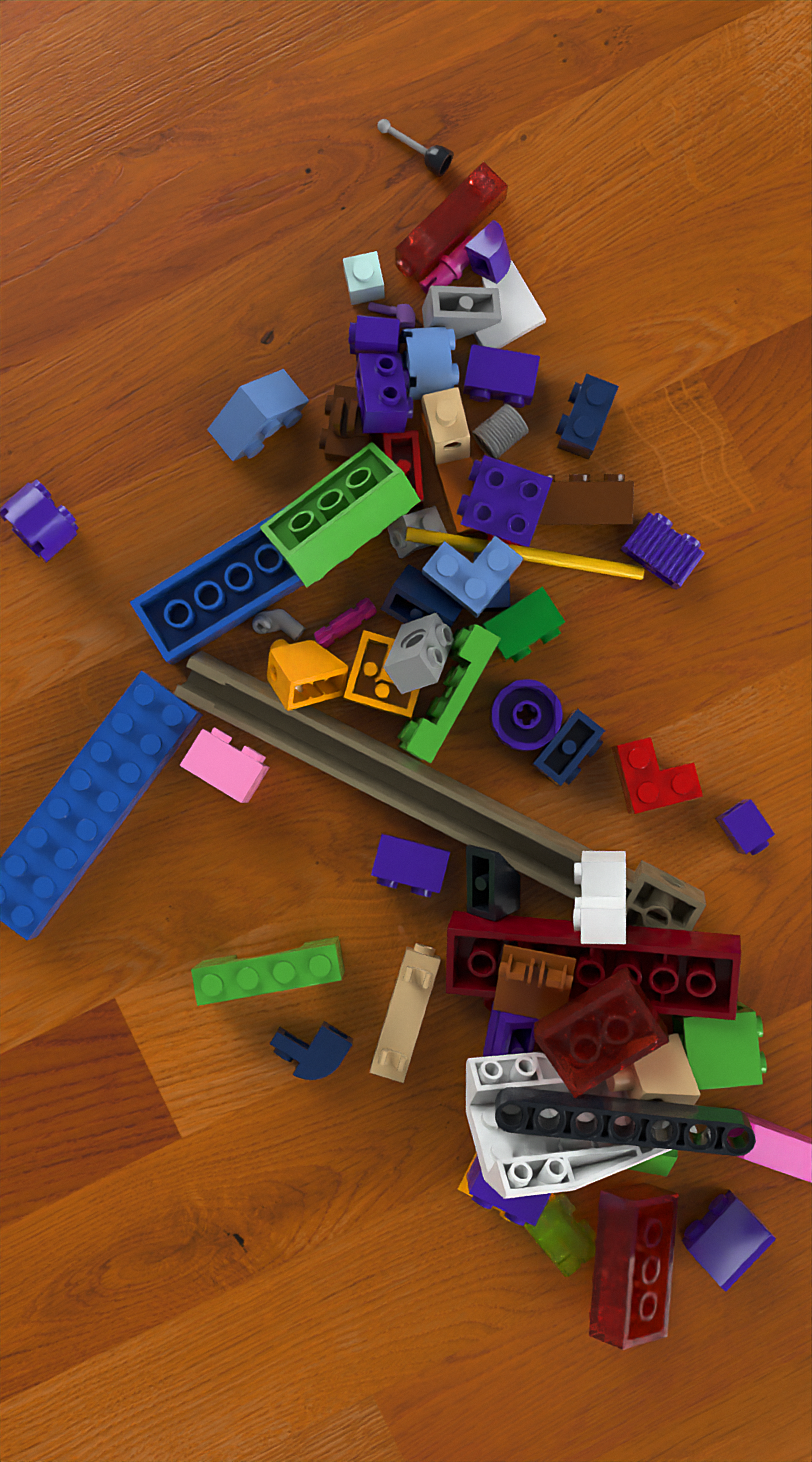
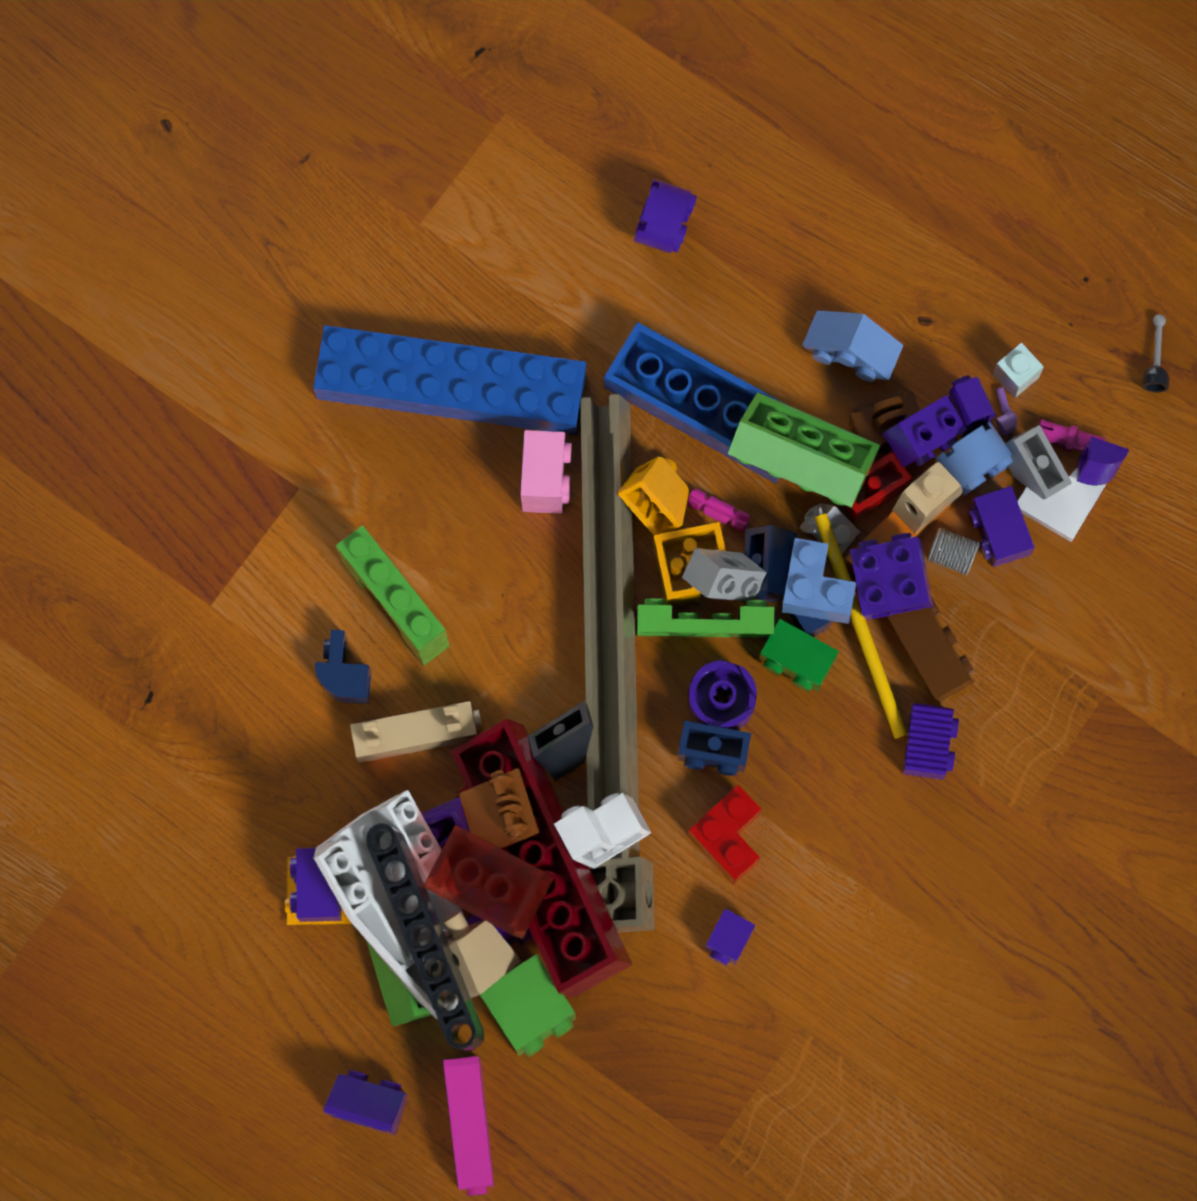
camera: 65 degrees right, 10 degrees down
light grey arm [252,608,306,641] -> none
dark purple brick [371,833,450,897] -> none
clear red brick [395,162,508,283] -> none
clear neon green brick [524,1192,599,1277] -> none
dark blue brick [555,374,619,460] -> none
clear red brick [589,1183,679,1350] -> none

